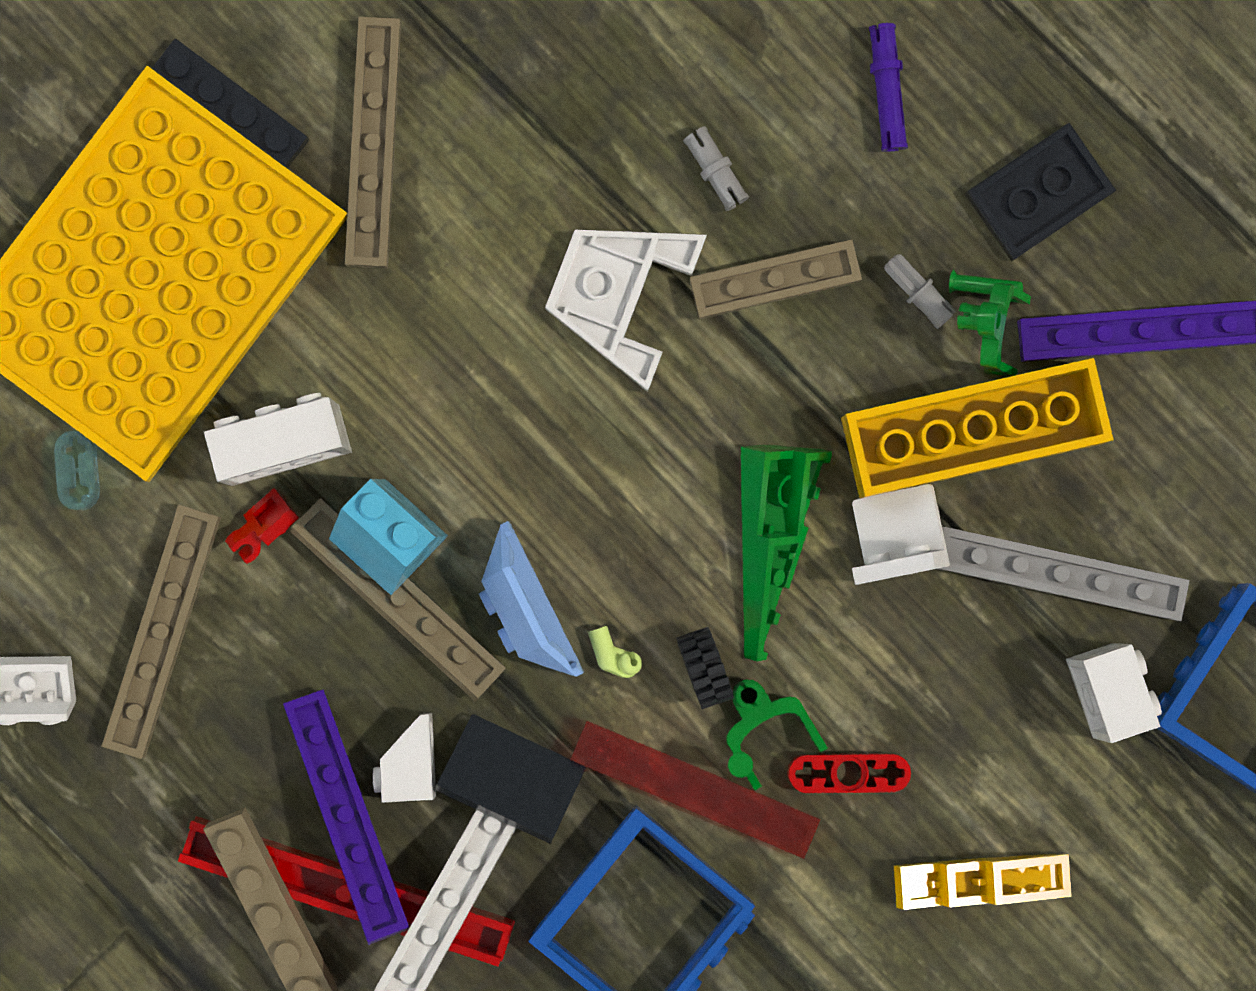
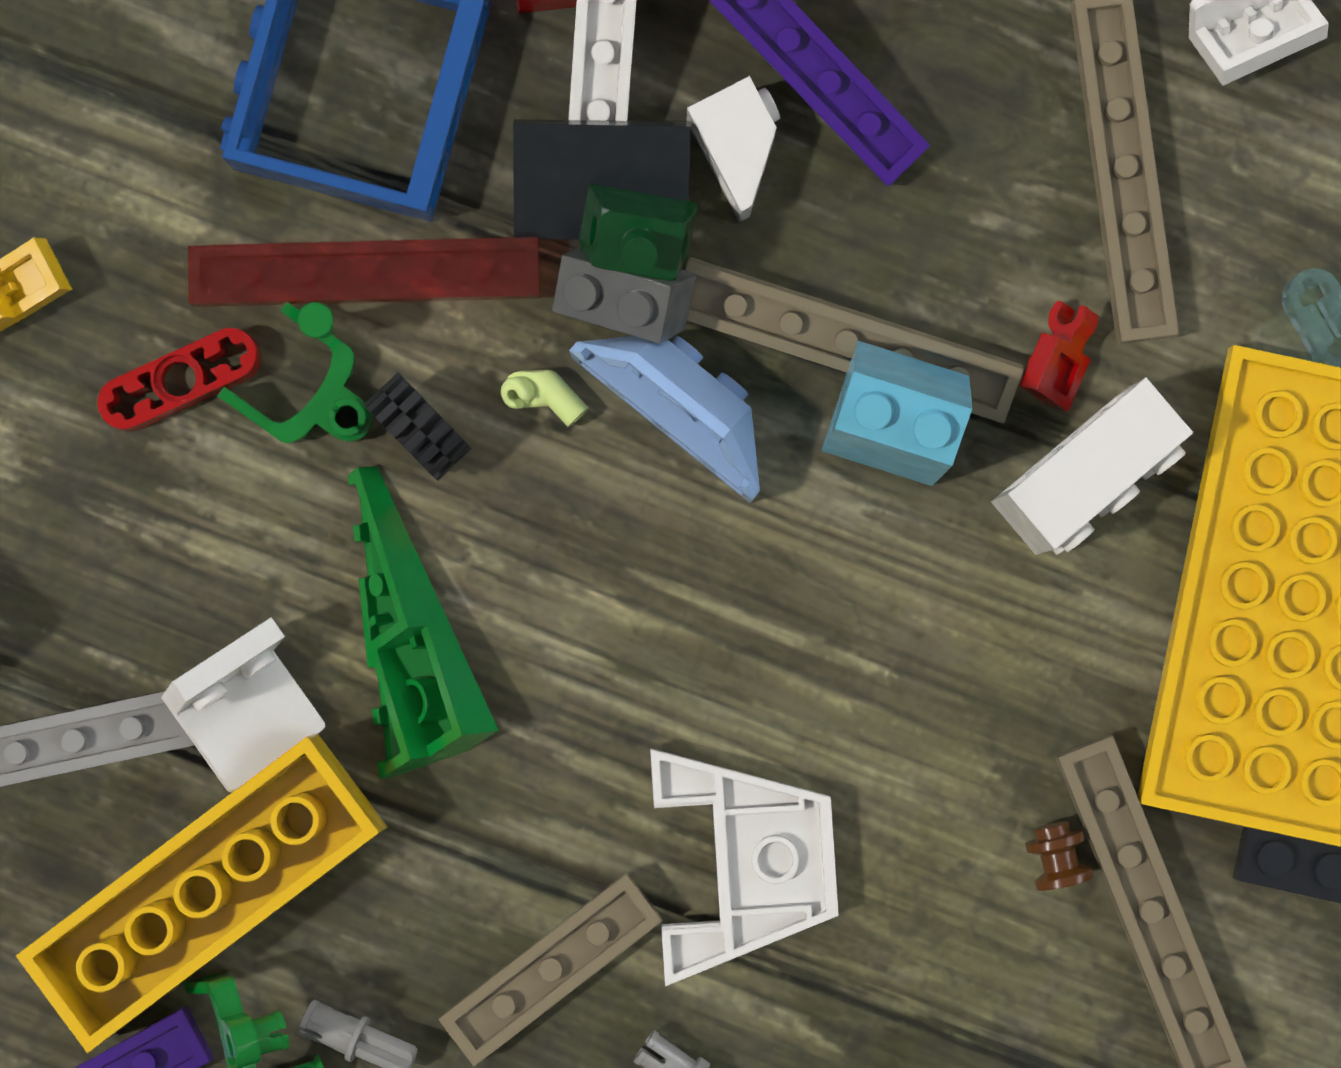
camera: 160 degrees right, 0 degrees up
none -> dark grey brick [552,247,696,344]
none -> dark green torso [579,183,698,281]
none -> reddish brown wheel [1025,821,1094,891]

